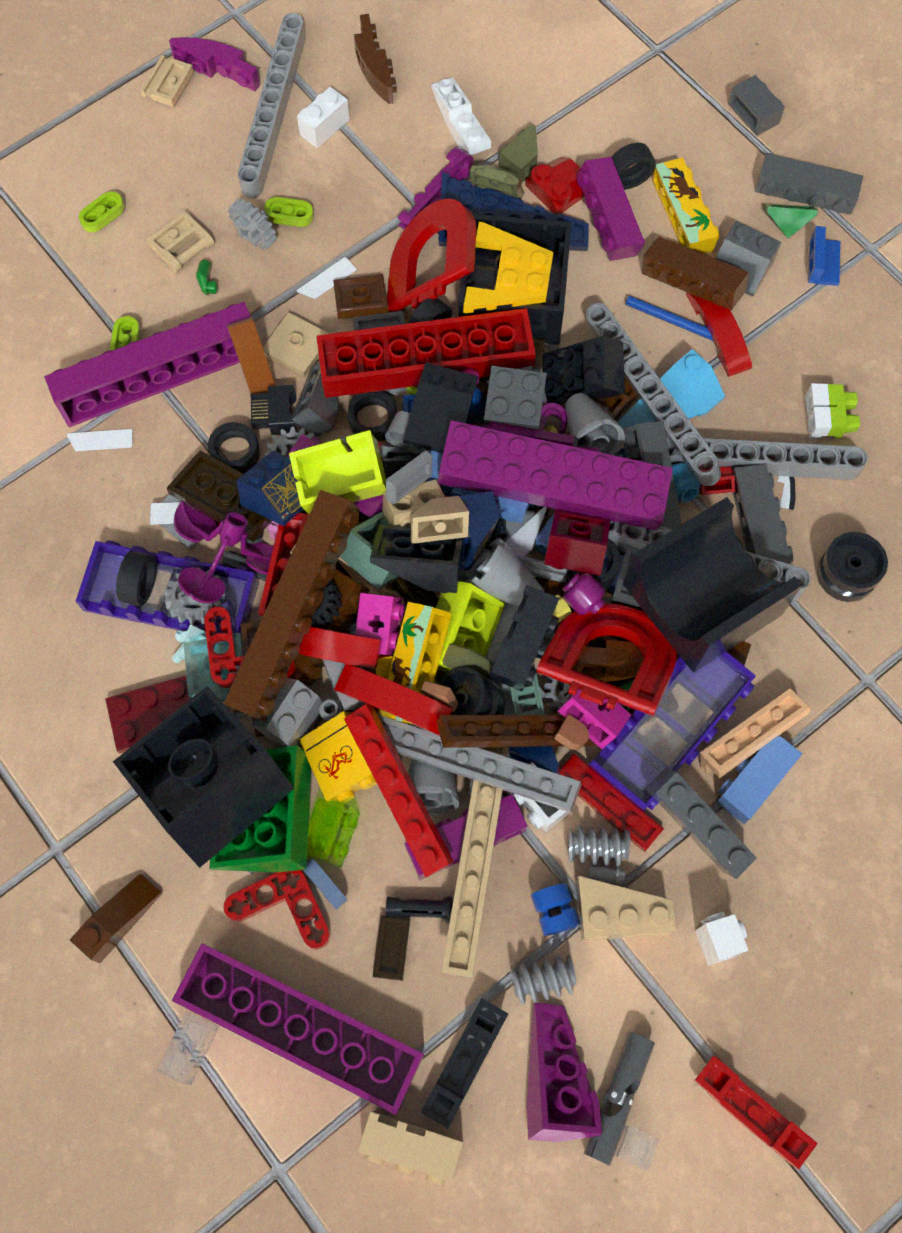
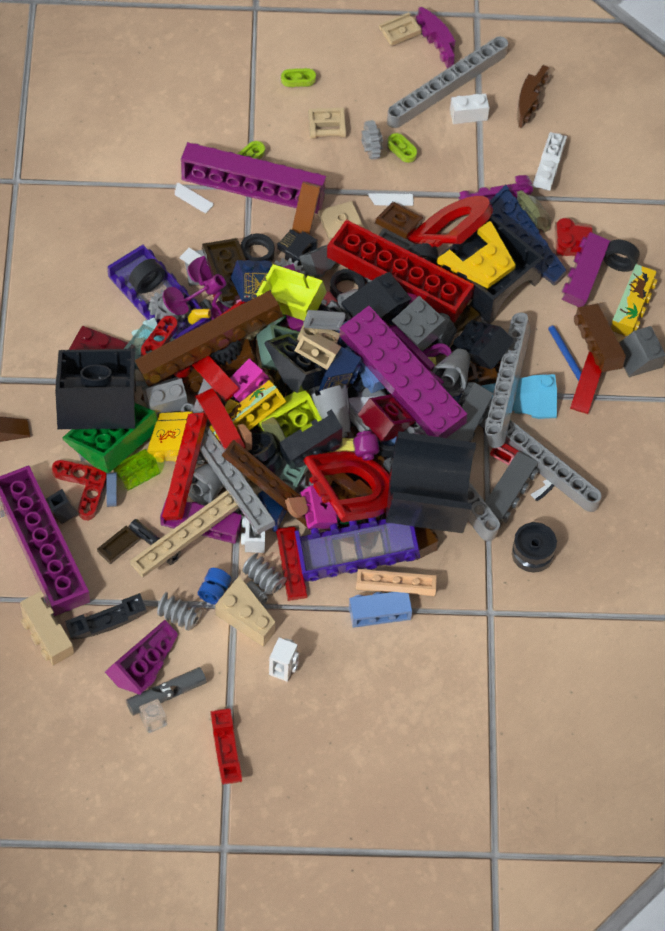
camera: 35 degrees right, 10 degrees down
green arm [196,260,218,295] -> none
olive slope [499,123,538,184] -> none
dark grey brick [646,768,757,879] -> none
dark azure head [671,463,701,503] -> none
hips [805,383,860,440] -> none
none -> black brick [46,489,78,524]
none -> yellow arm [188,309,211,325]

